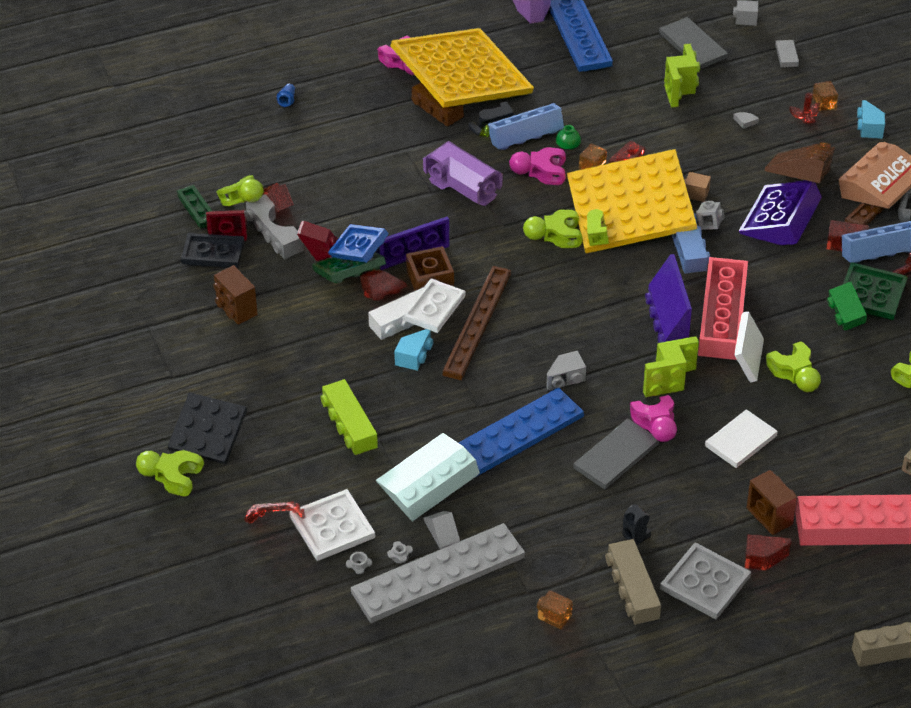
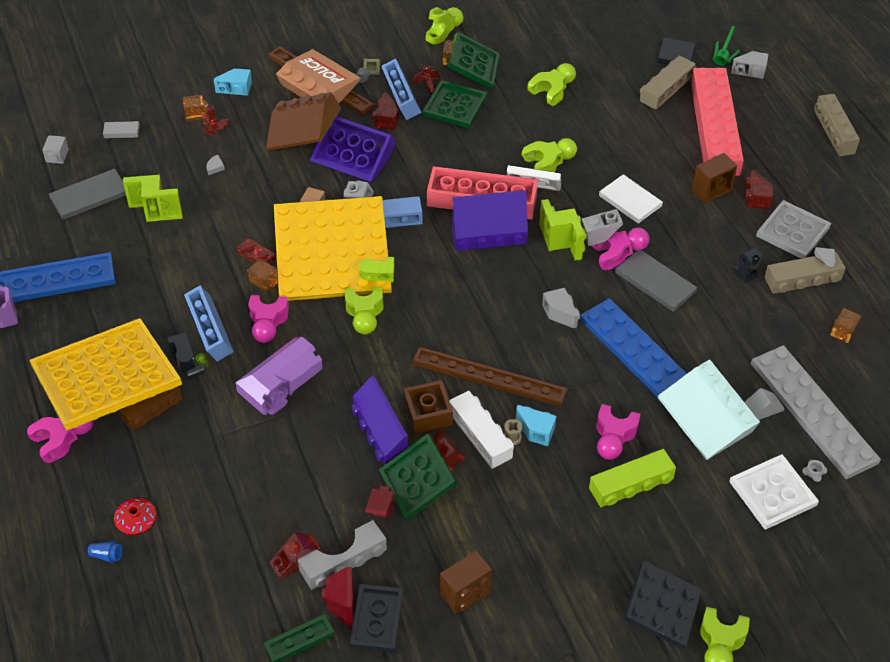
camera: 90 degrees left, 5 degrees up
lime piece [217,175,264,206] -> none
clear red piece [245,501,306,524] -> none
blue plate [328,224,389,263] -> none
light grey plate [387,541,413,563] -> none
white tile [403,279,465,333] -> none
green brick [556,125,581,149] -> none
green brick [827,282,867,331] -> none
none -> red dish [114,498,157,535]
none -> dark tan bush [504,419,522,445]
none -> light grey slope [582,209,623,246]
none -> dark pink piece [596,404,640,460]
none -> light grey tile [814,247,835,267]

